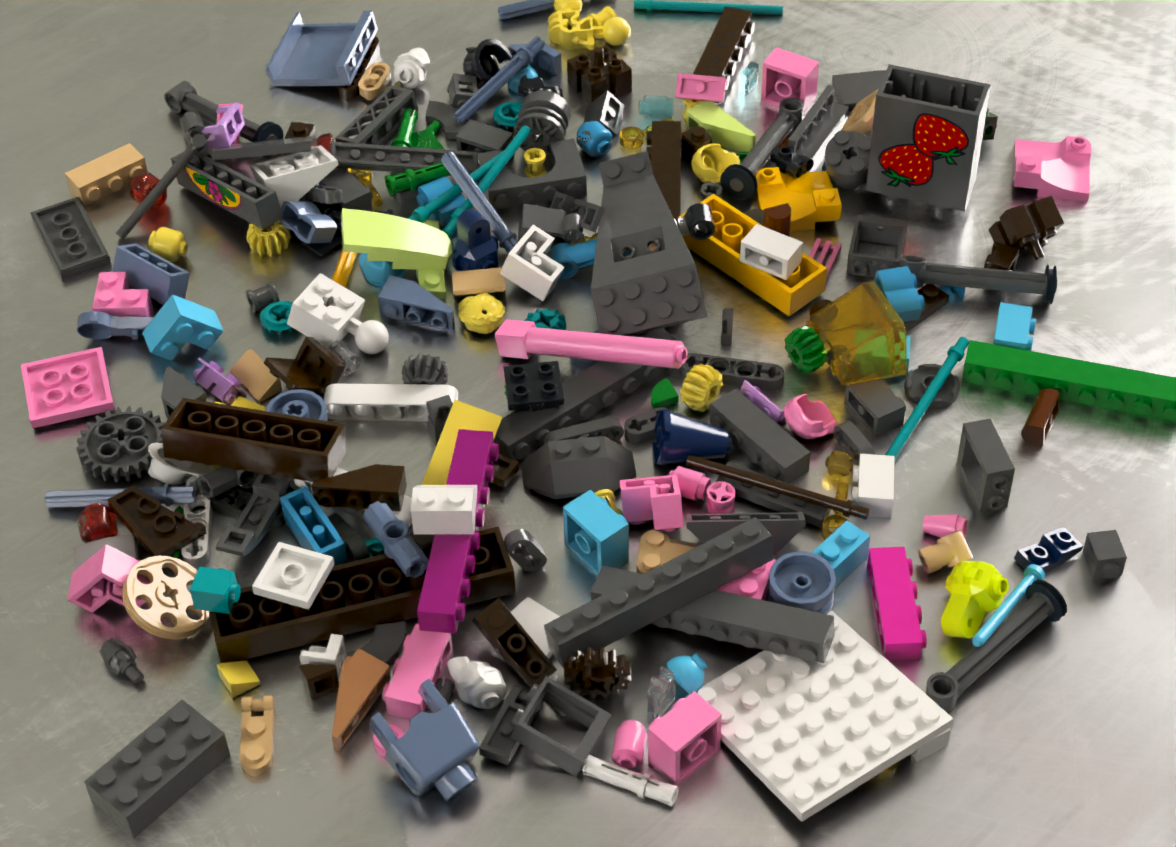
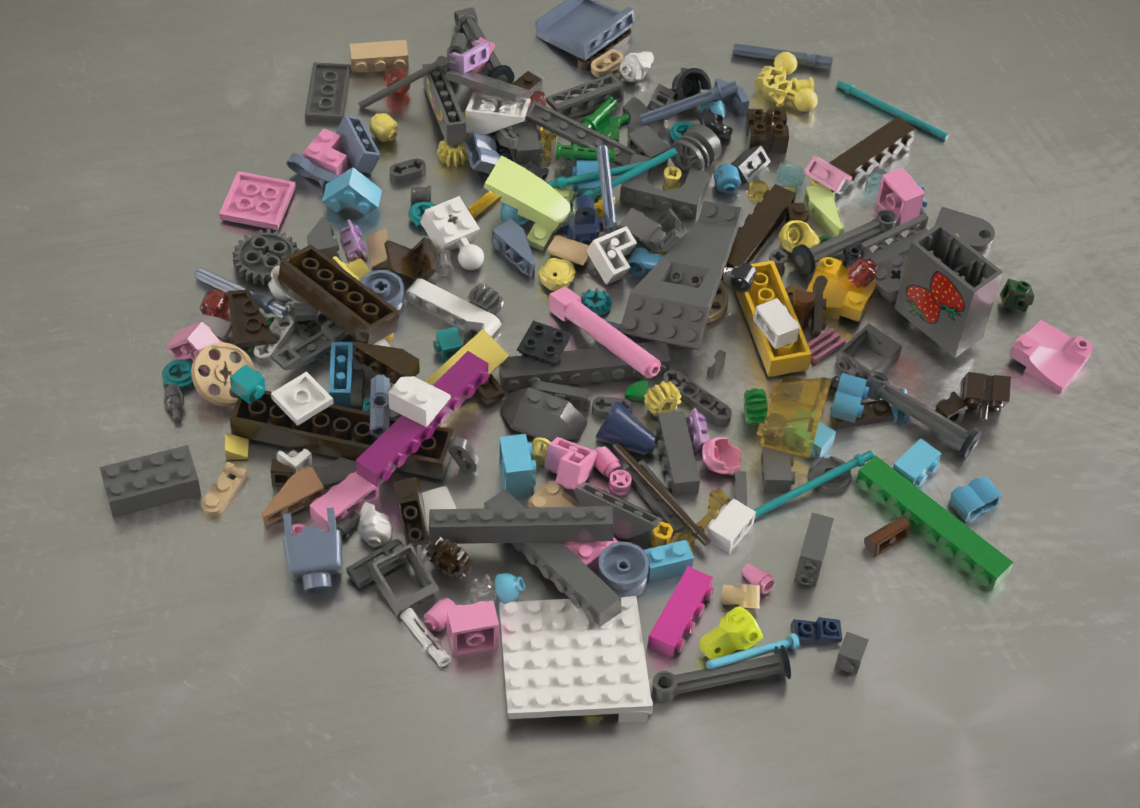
camera: 25 degrees right, 5 degrees up
none -> teal gear [162,360,192,389]
none -> dark grey beam [389,158,426,183]
none -> teal brick [433,327,463,363]
none -> yellow bush [651,522,673,548]
none -> dark brown plate [811,276,828,337]
none -> clear red head [847,257,877,288]
none -> dark azure brick [949,477,1003,522]

